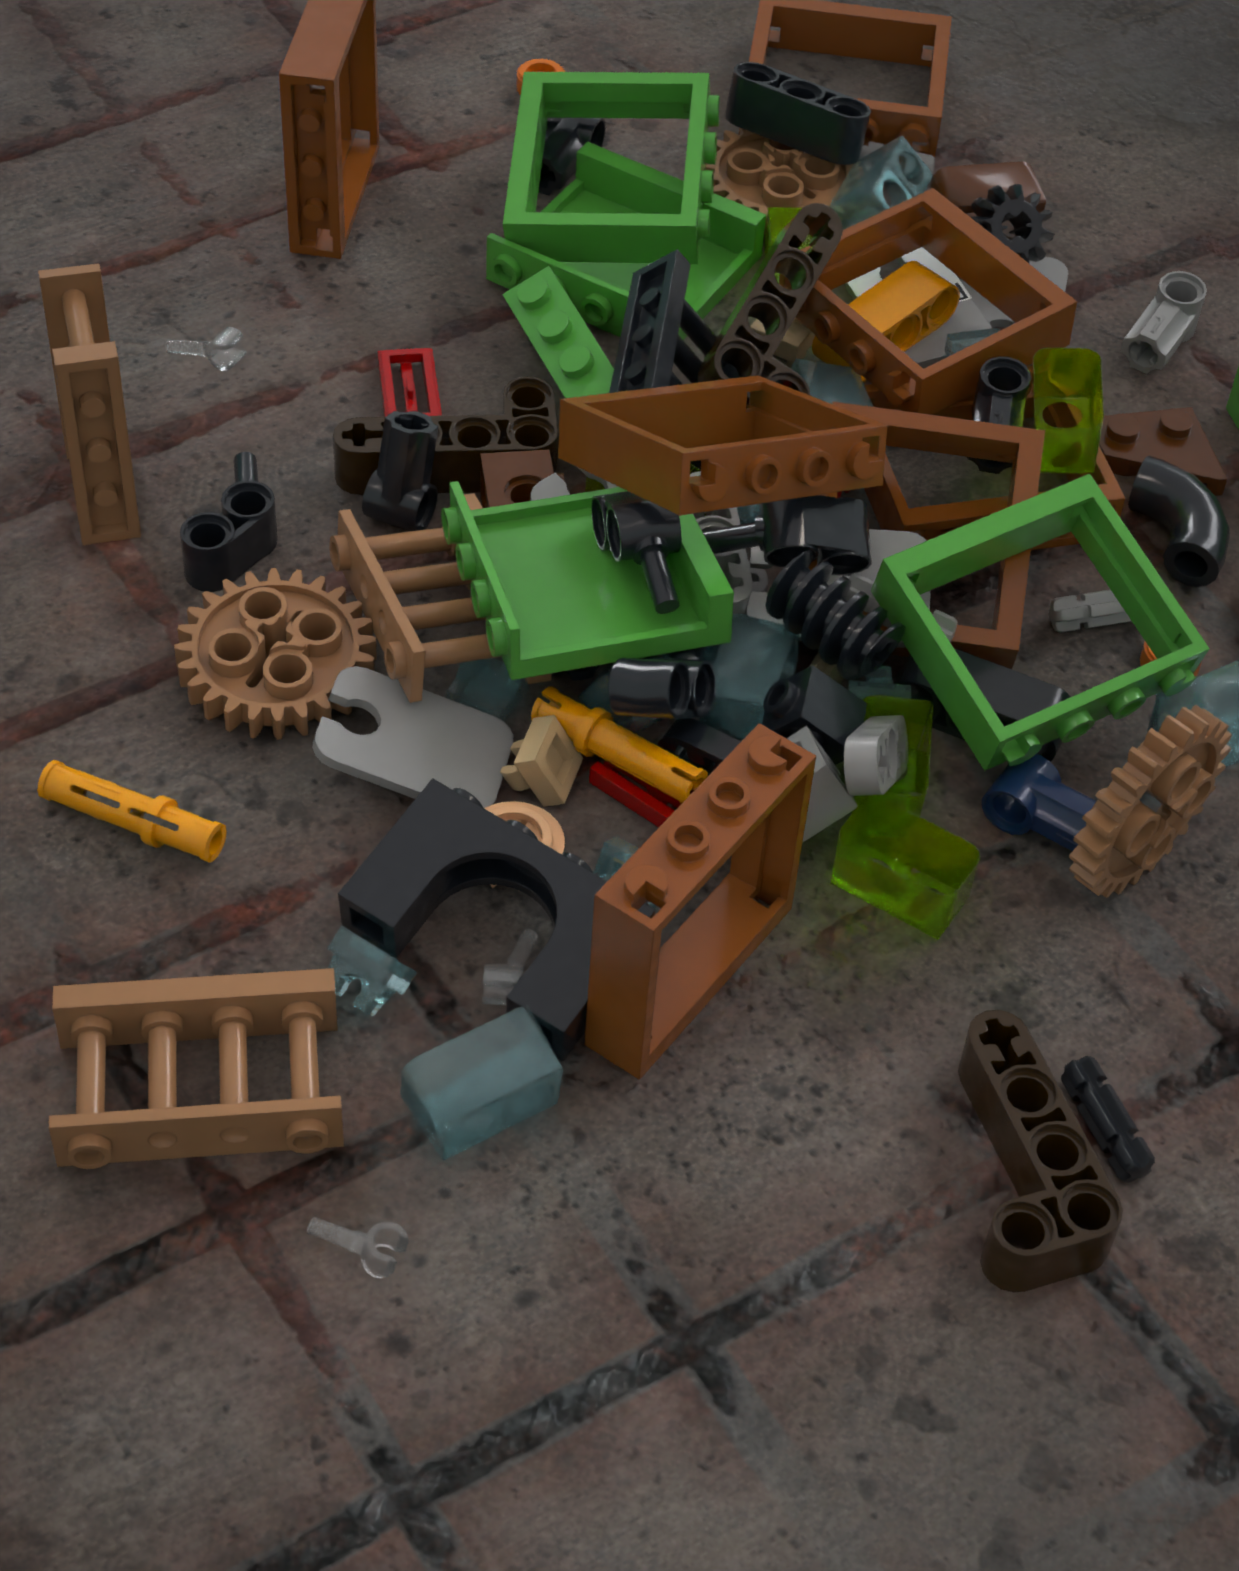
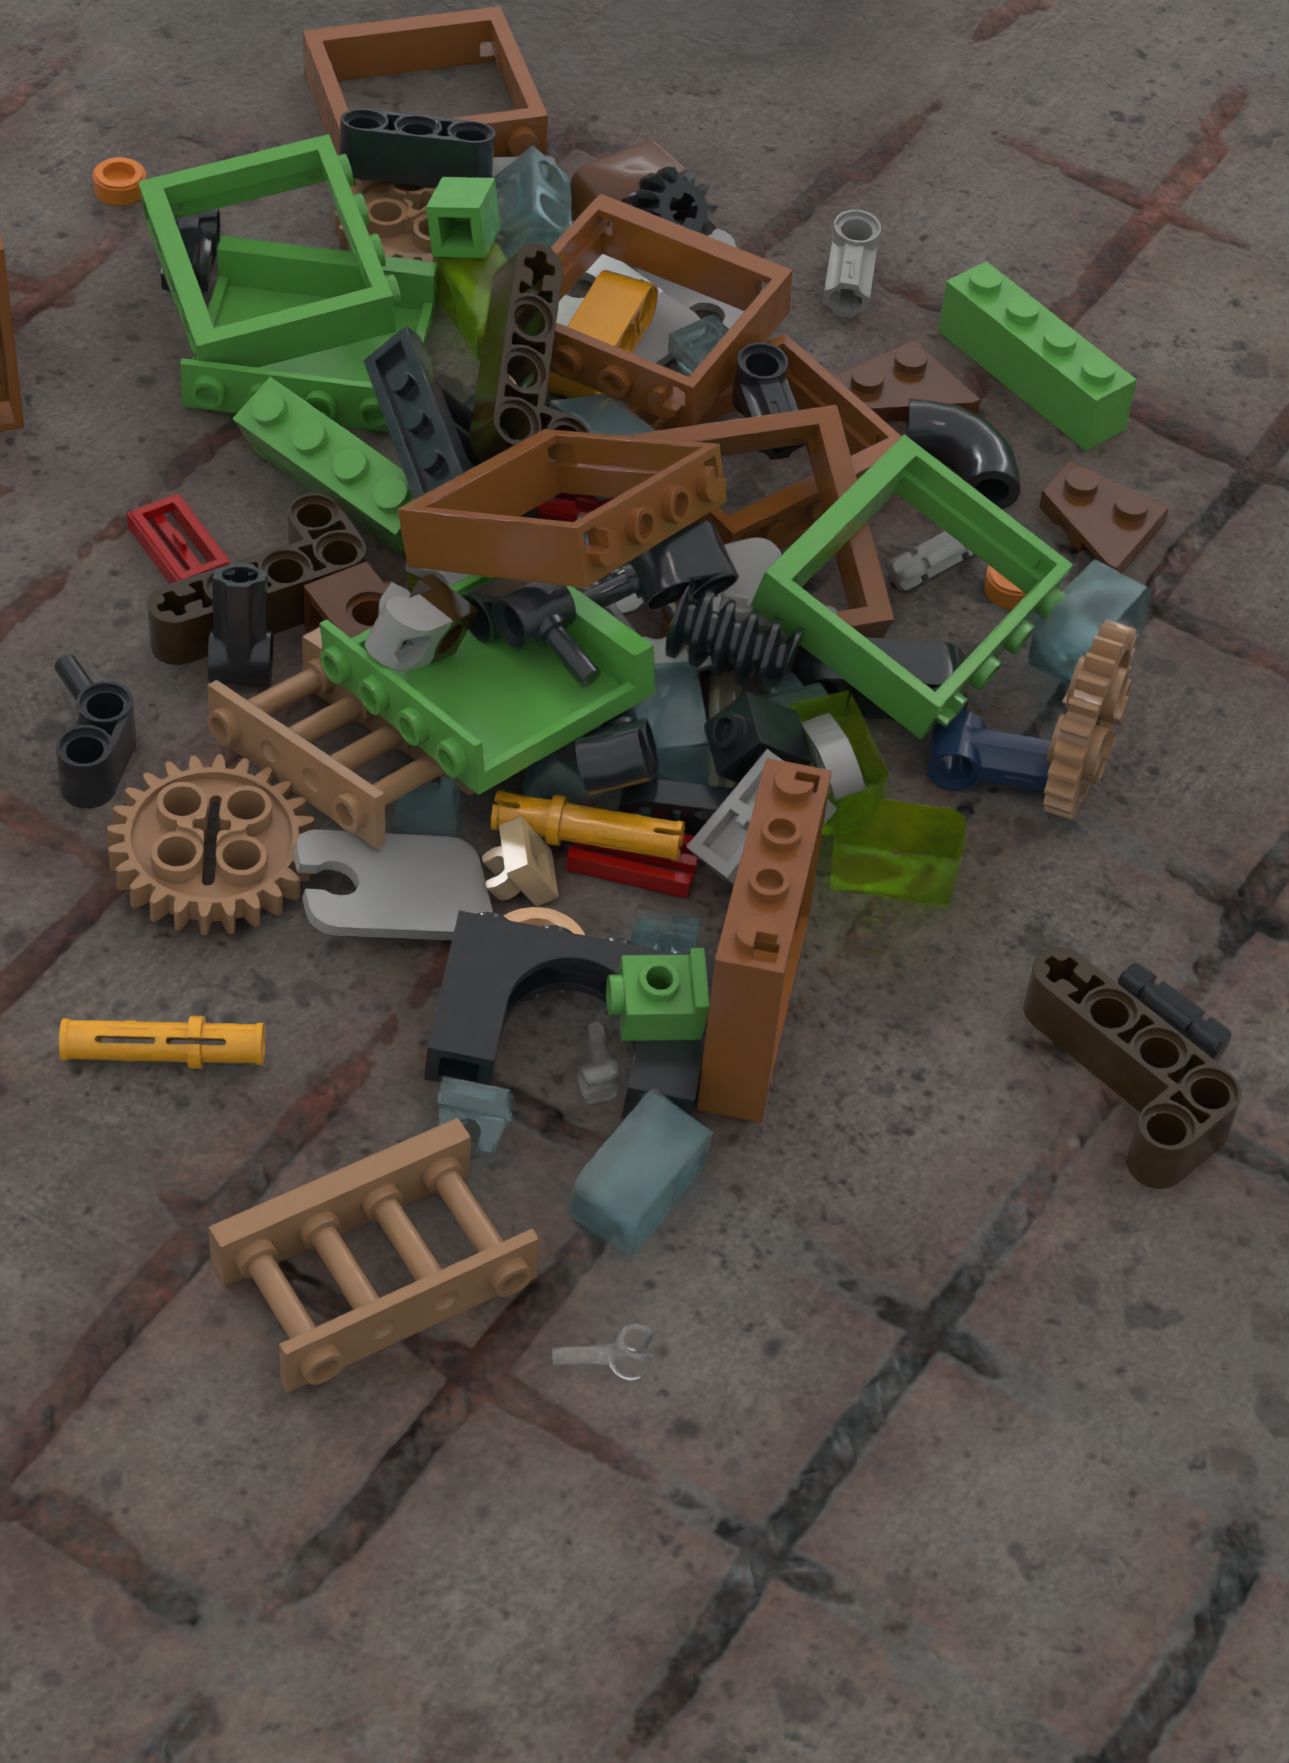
camera: 25 degrees left, 0 degrees up
clear neon green piece [1033,348,1104,473] -> none
none -> light grey leg [365,574,479,671]
none -> bright green brick [426,177,501,258]
none -> bright green brick [606,948,710,1041]

